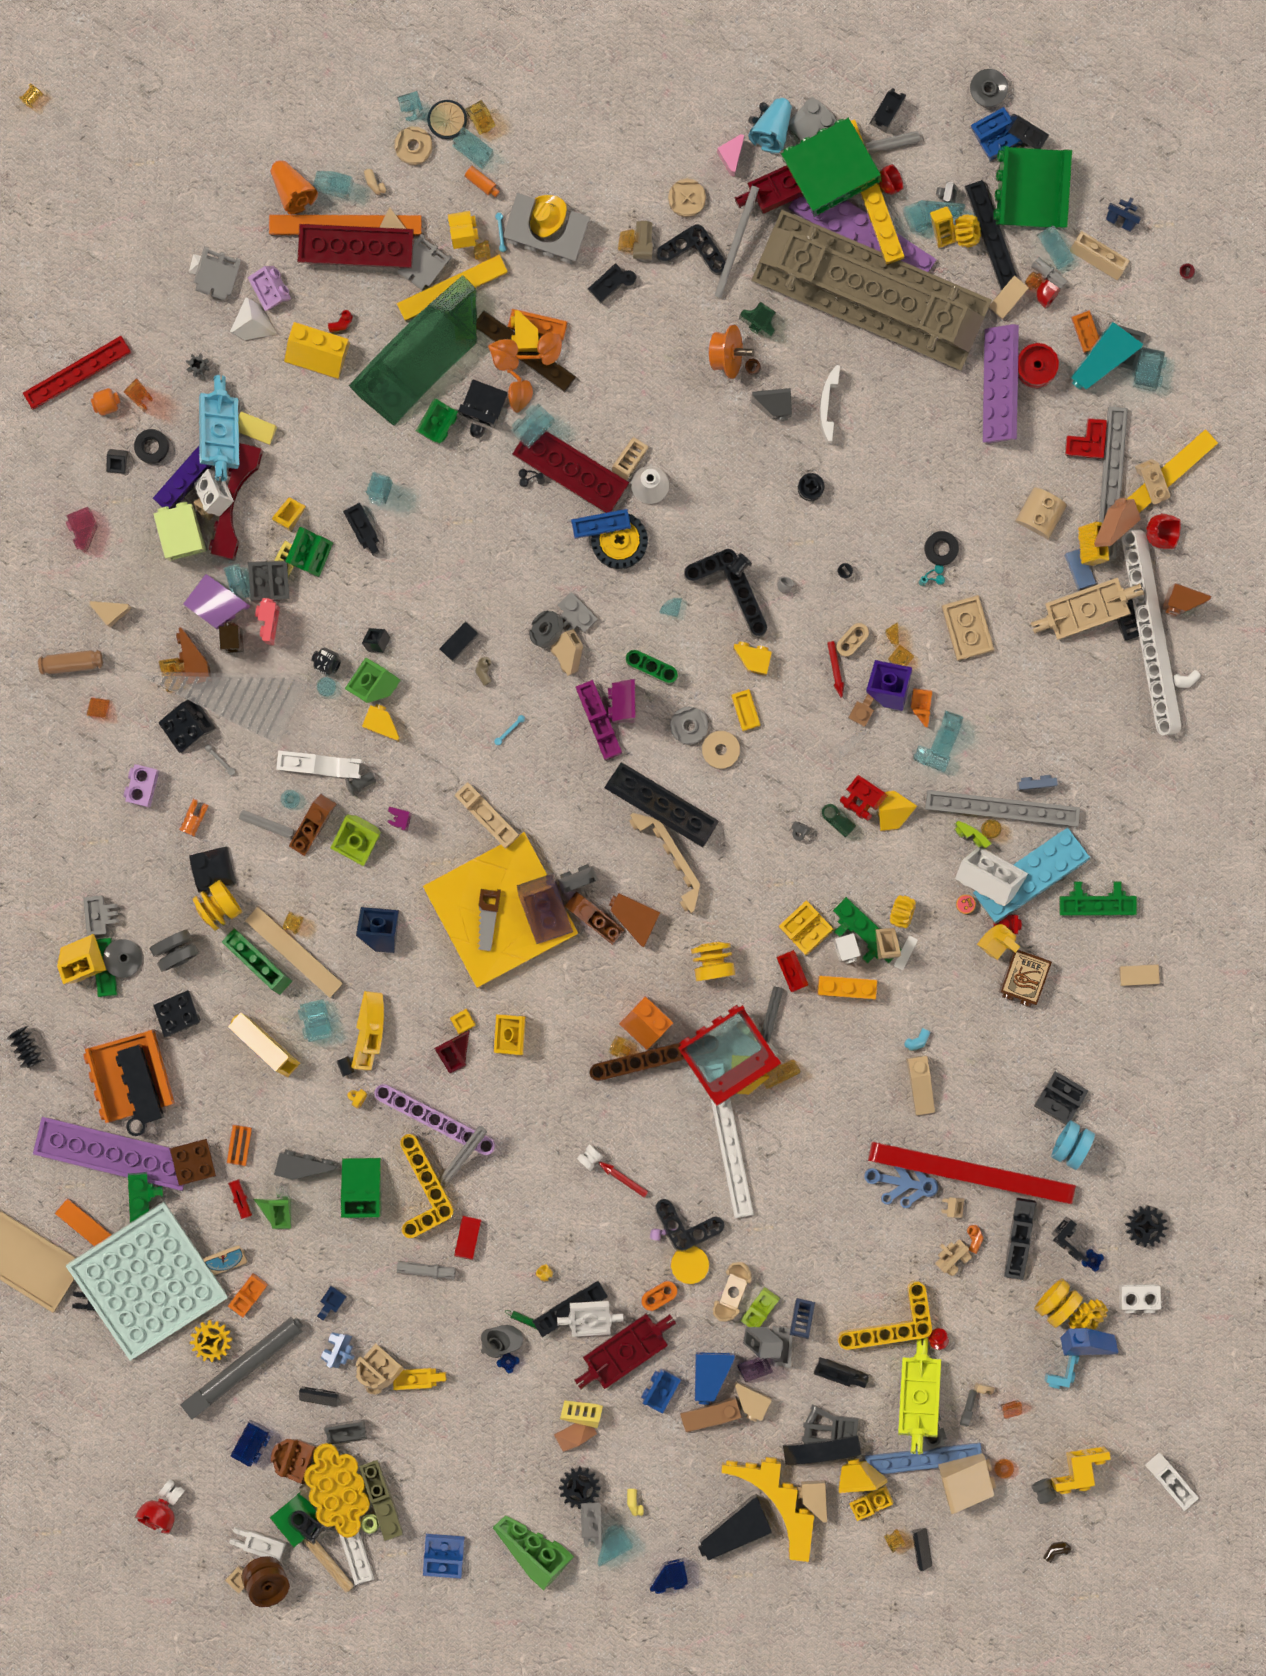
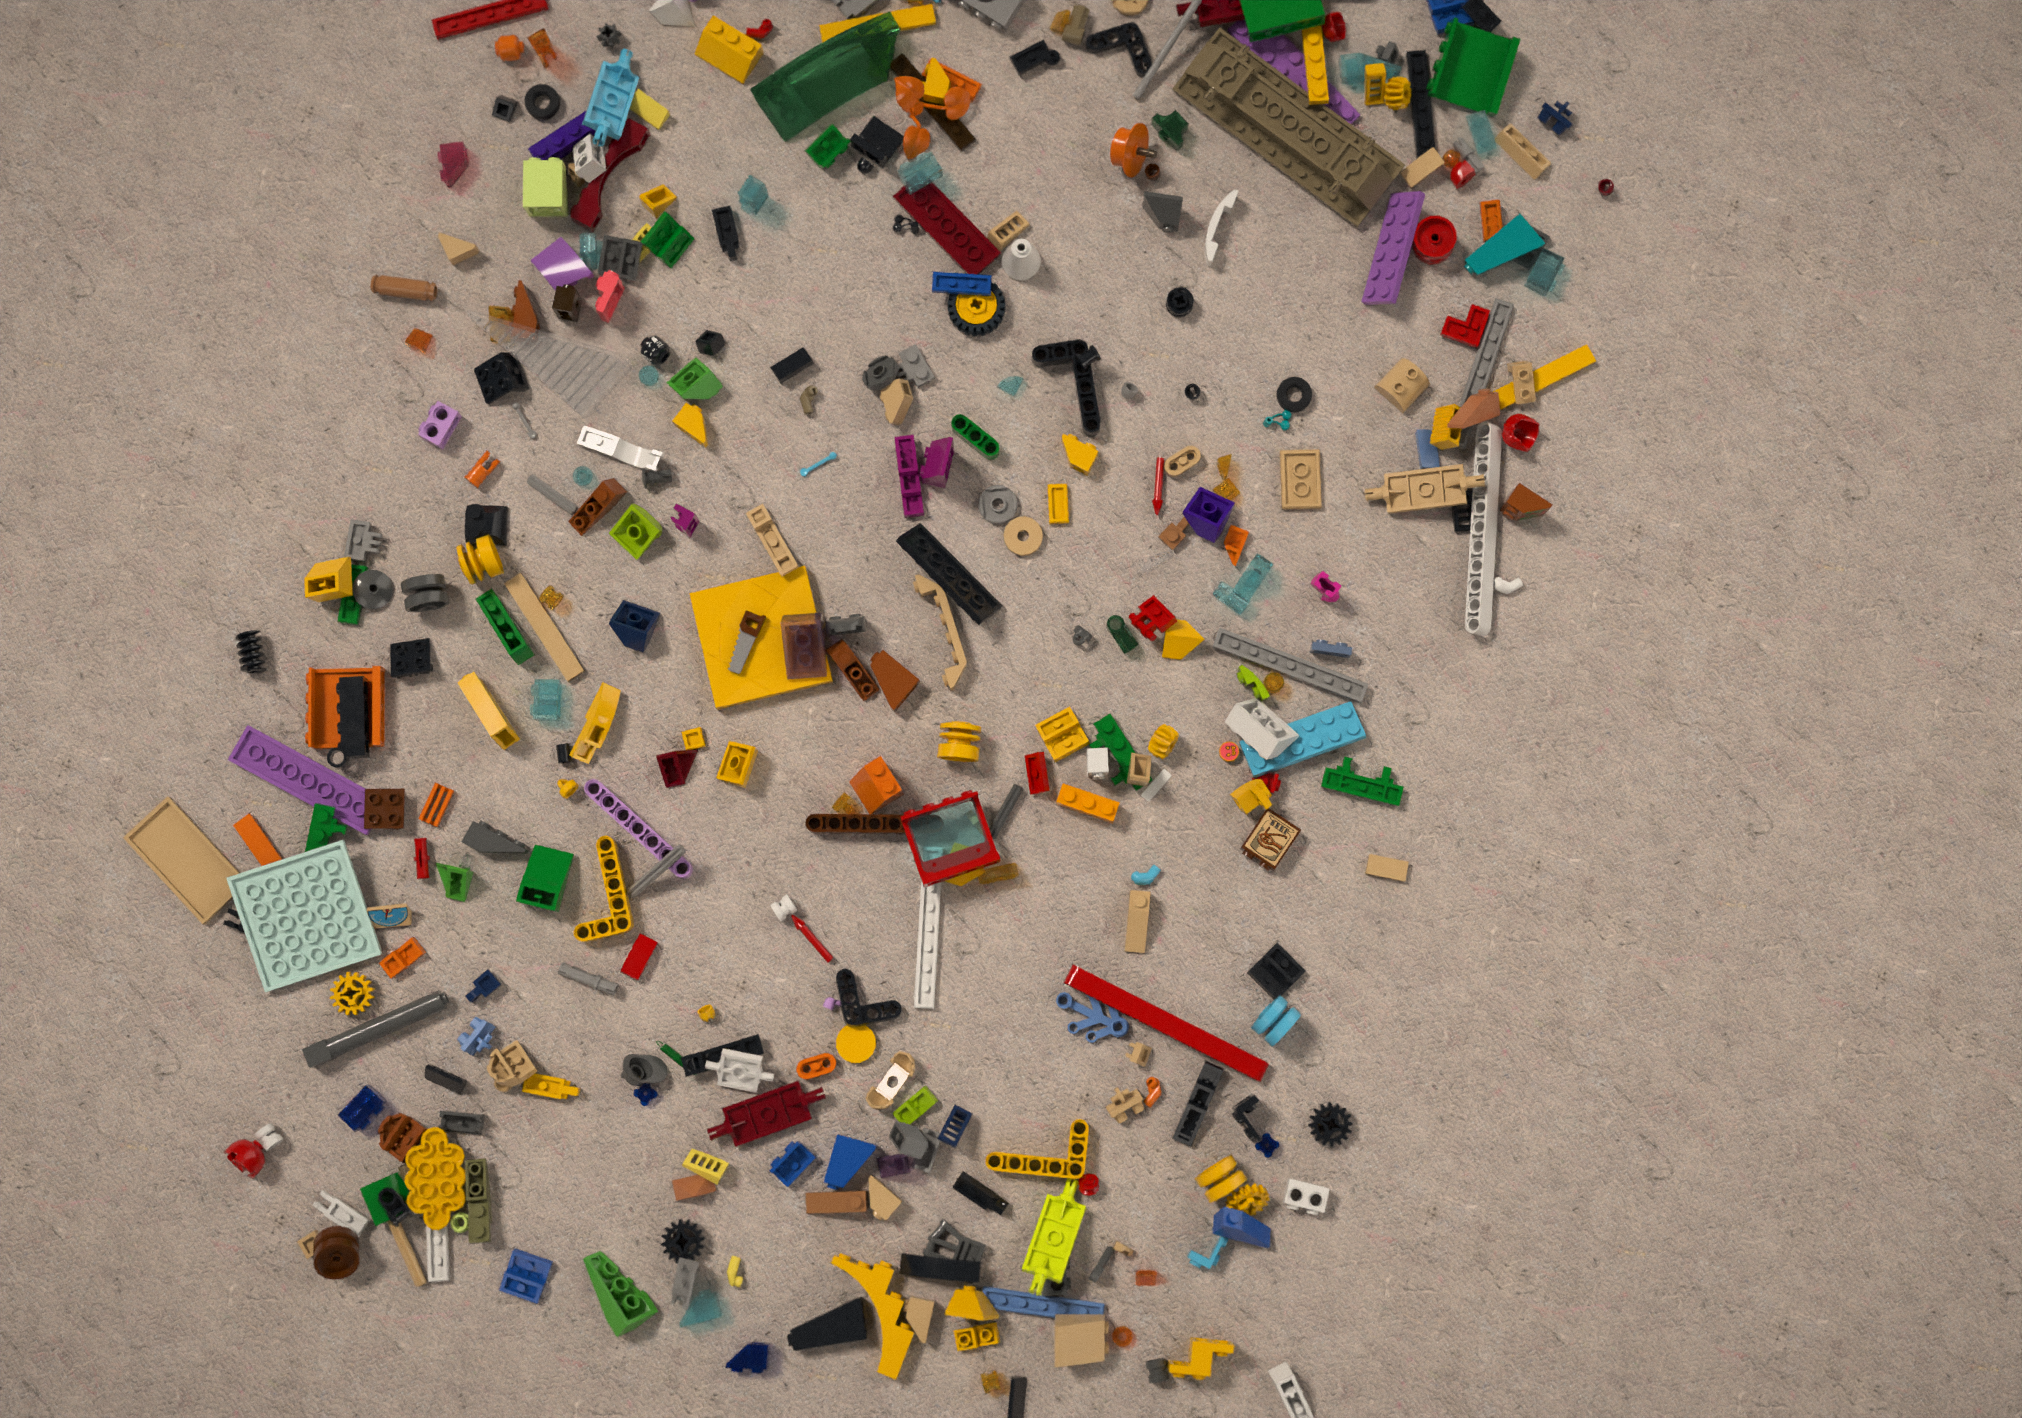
camera: 15 degrees right, 5 degrees down
none -> dark pink animal [1311,571,1342,602]

